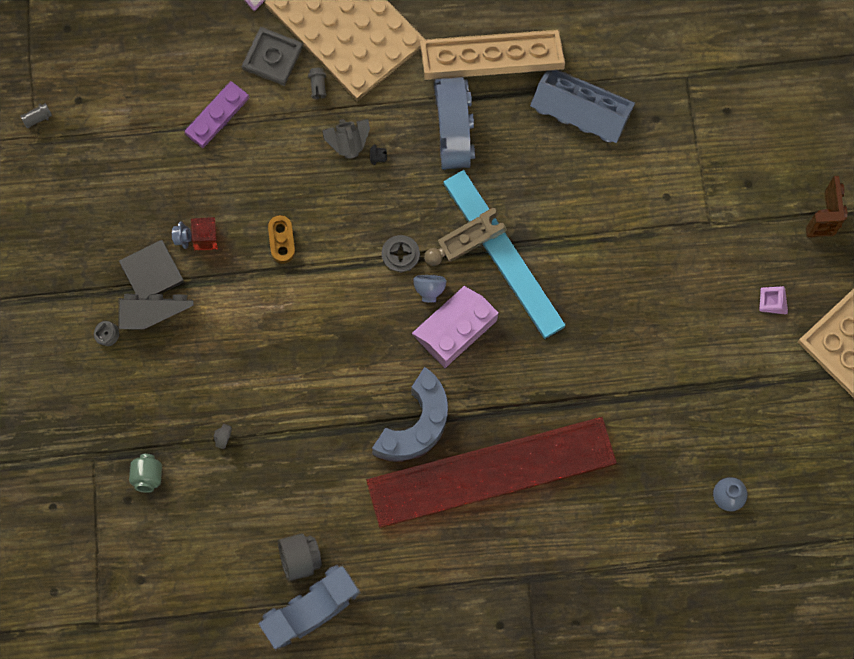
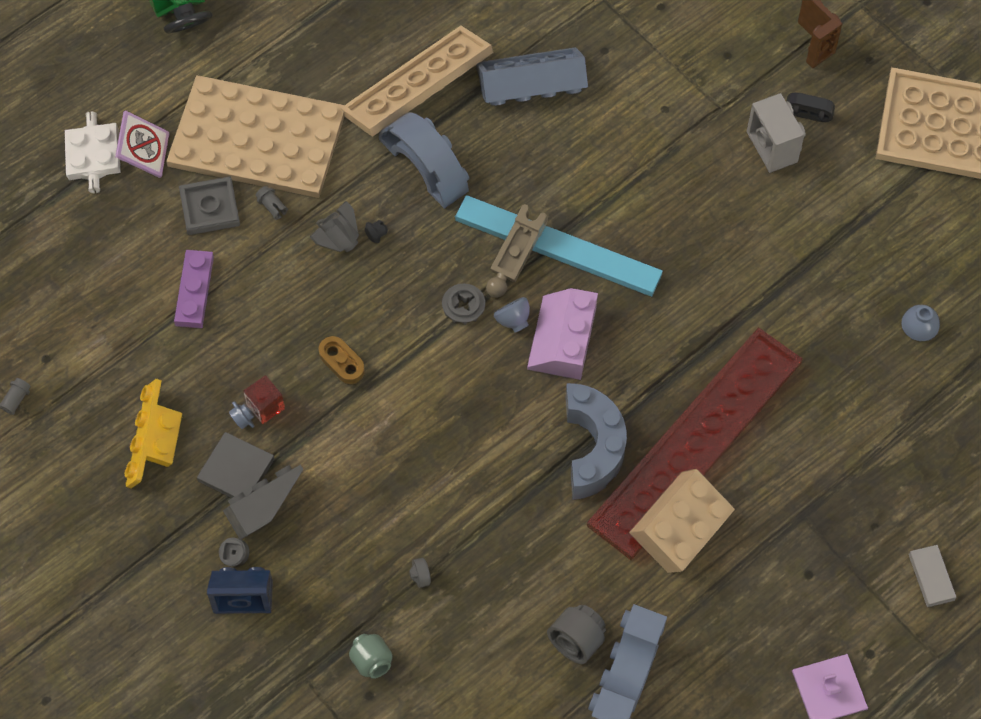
camera: 30 degrees left, 10 degrees down
lavender slope [759,286,788,314] -> none
none -> yellow bracket [125,379,182,489]
none -> dark blue slope [207,567,273,614]
none -> tan brick [629,469,735,573]
none -> light grey brick [747,93,805,173]
none -> black beam [786,92,835,122]

